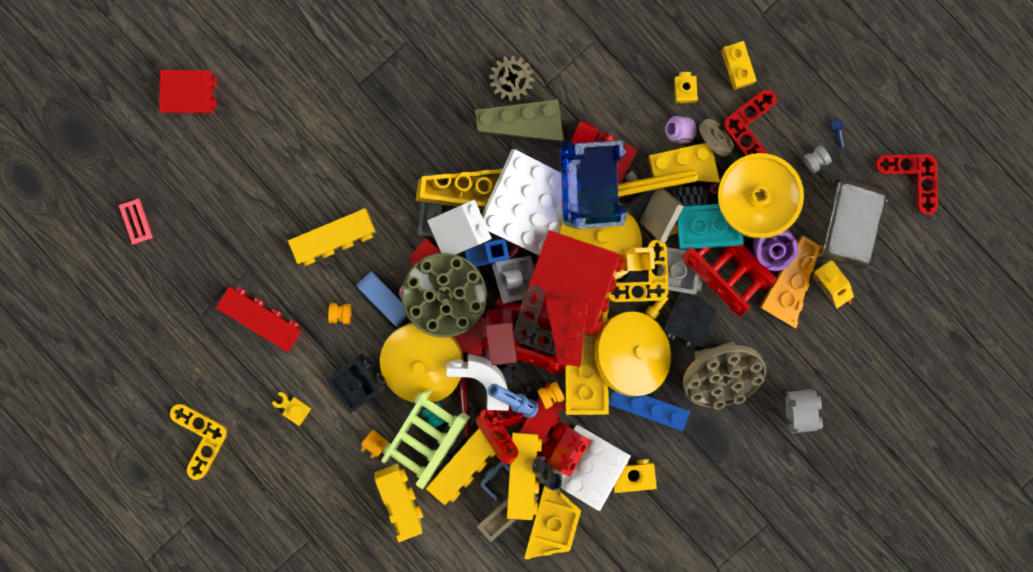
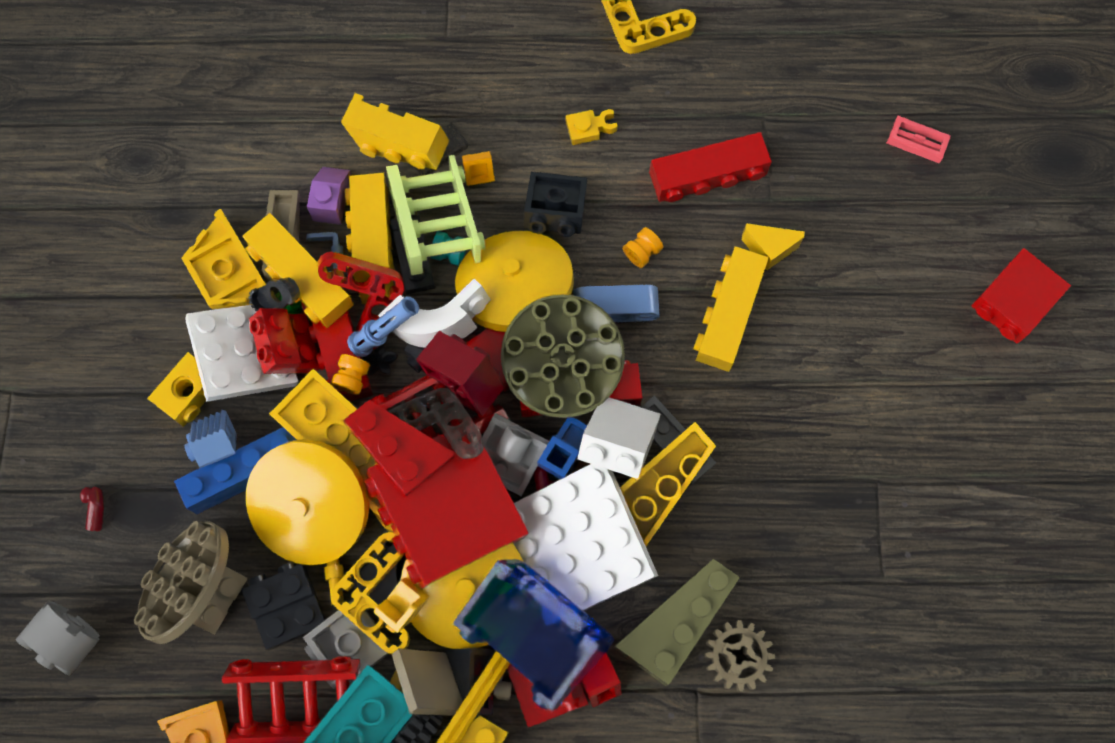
camera: 135 degrees right, 15 degrees down
dark red bar [459,353,471,437] -> none
none -> dark red arm [80,486,104,531]
none -> medium blue brick [184,410,237,468]
none -> medium lavender slope [307,167,351,224]
none -> yellow slope [741,223,805,270]

